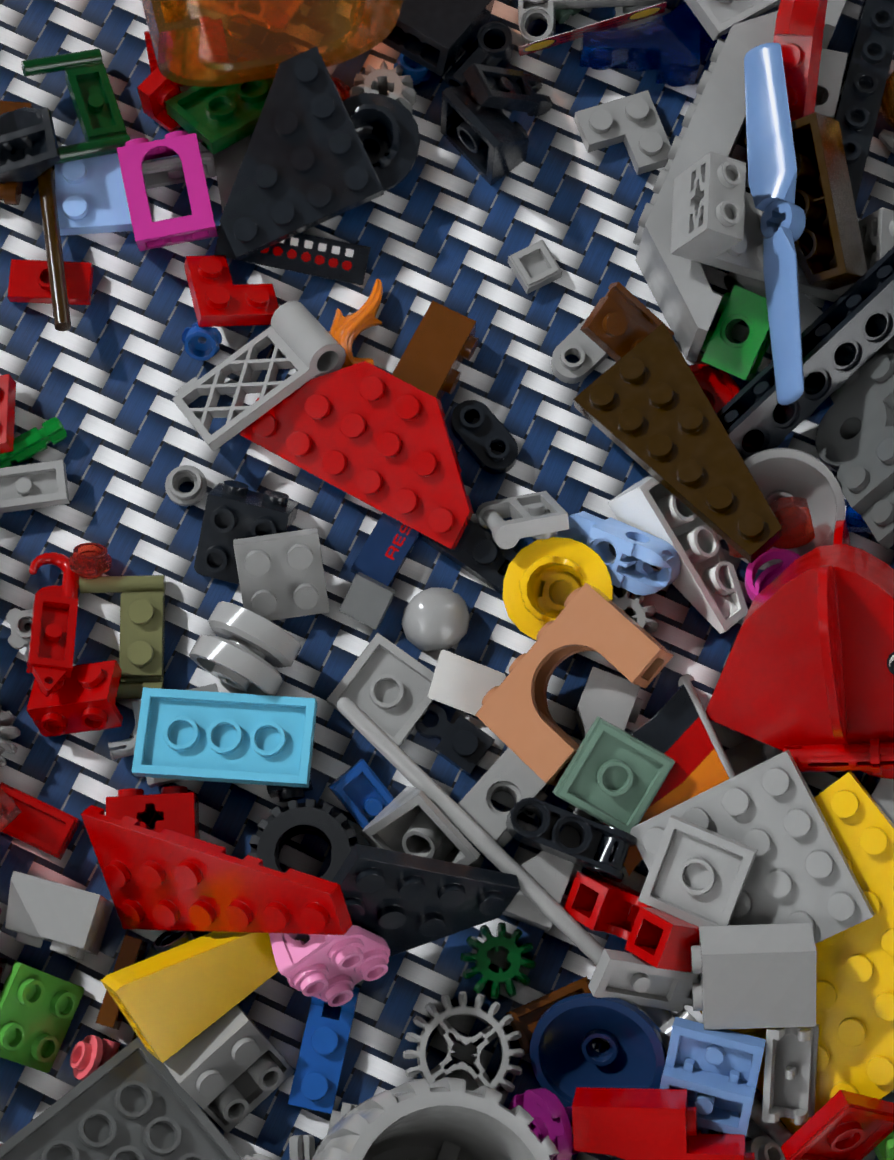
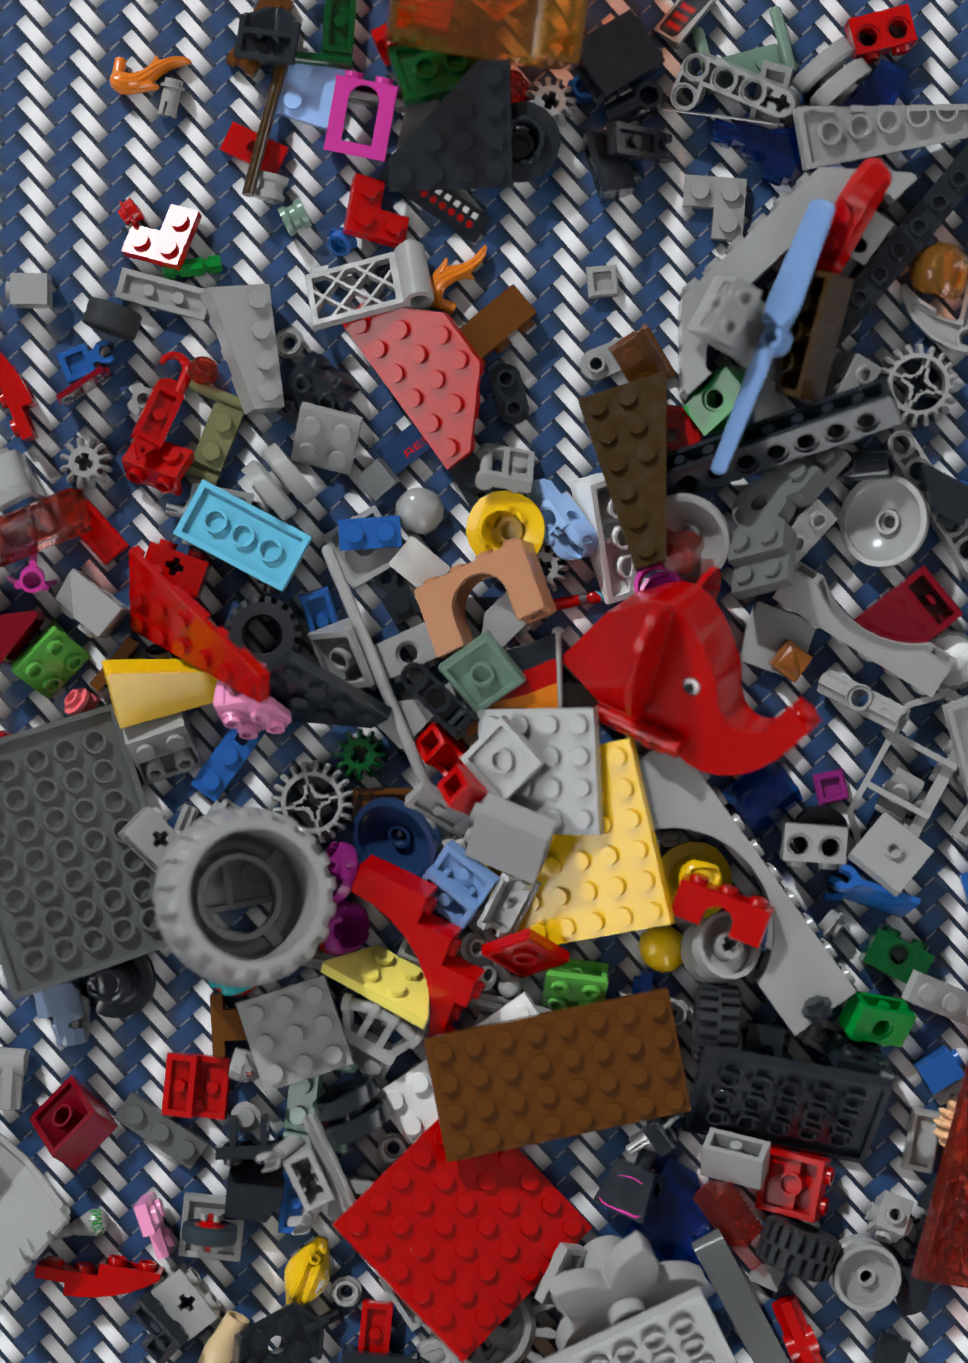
camera: 25 degrees right, 15 degrees up
none -> light grey wedge [200,284,285,415]
none -> light grey wheel [254,171,289,204]
none -> sand green wheel [277,198,312,237]
none -> blue plate [338,515,402,551]
none -> red piece [553,590,604,610]

